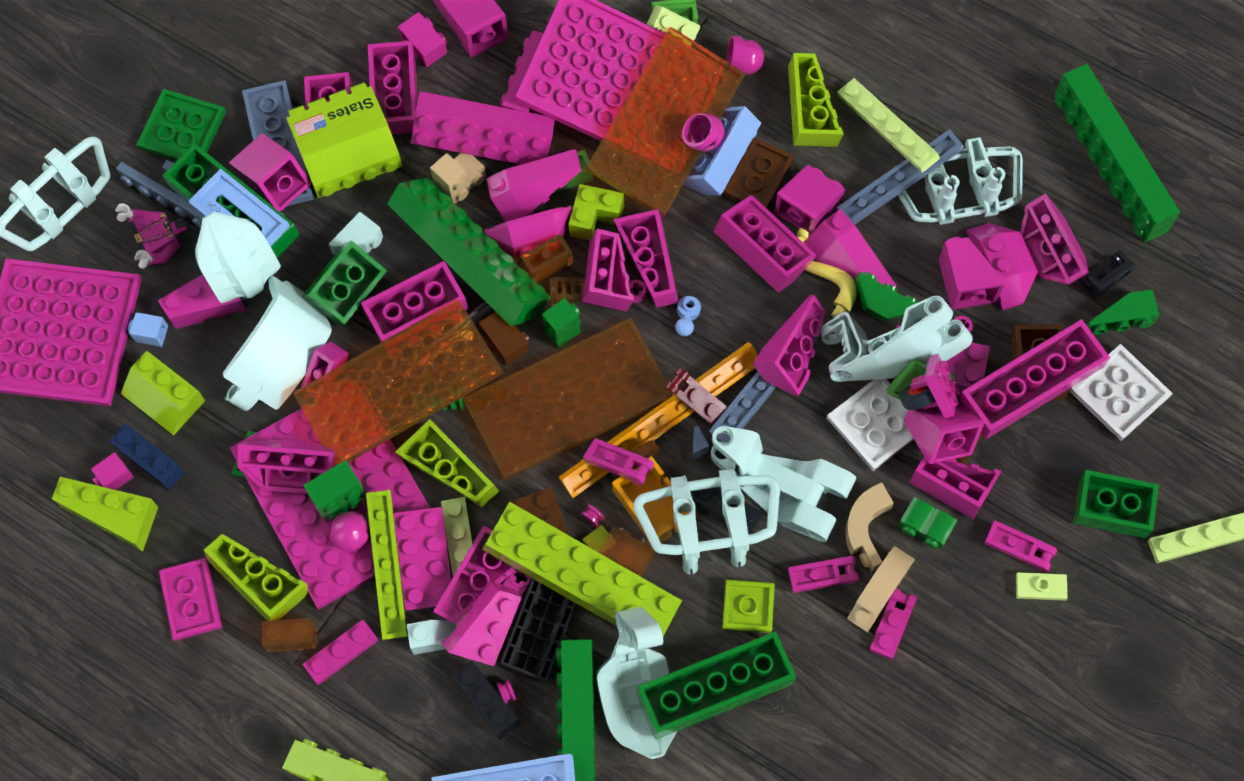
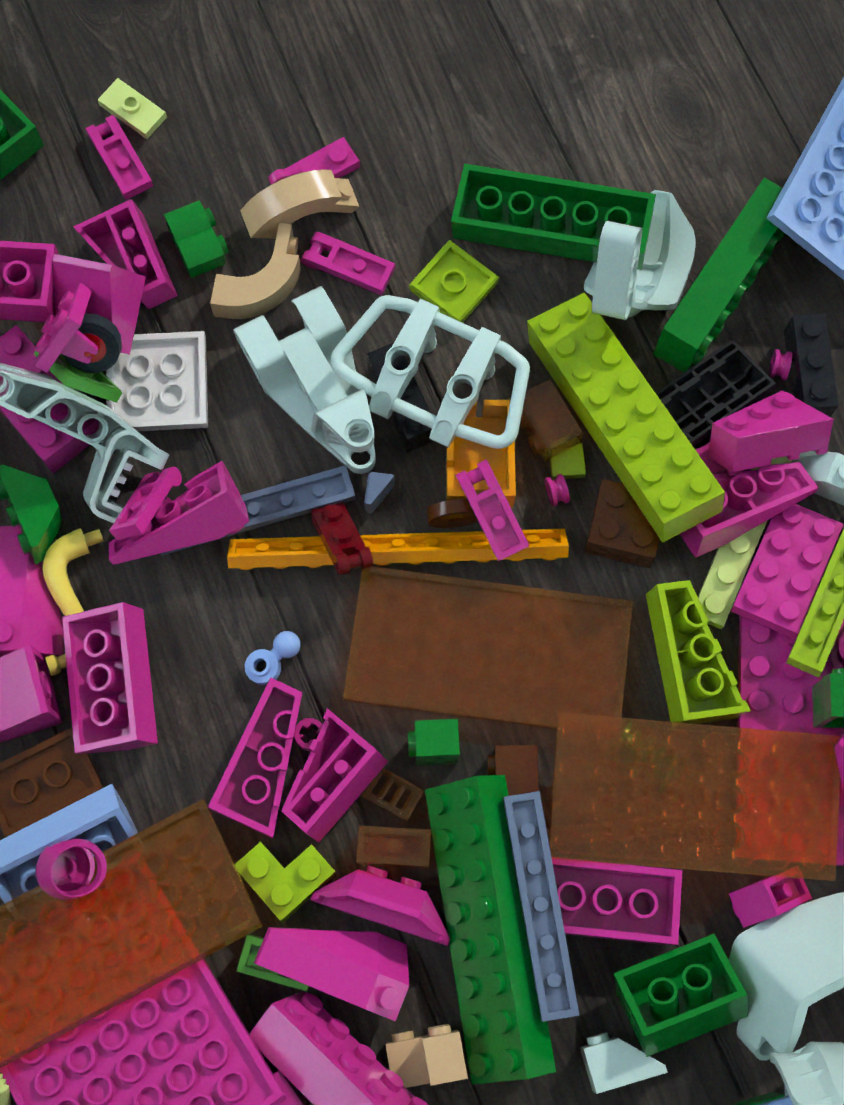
camera: 150 degrees left, 5 degrees up
none -> dark pink plate [109,467,182,540]
none -> sand blue plate [503,791,580,1022]

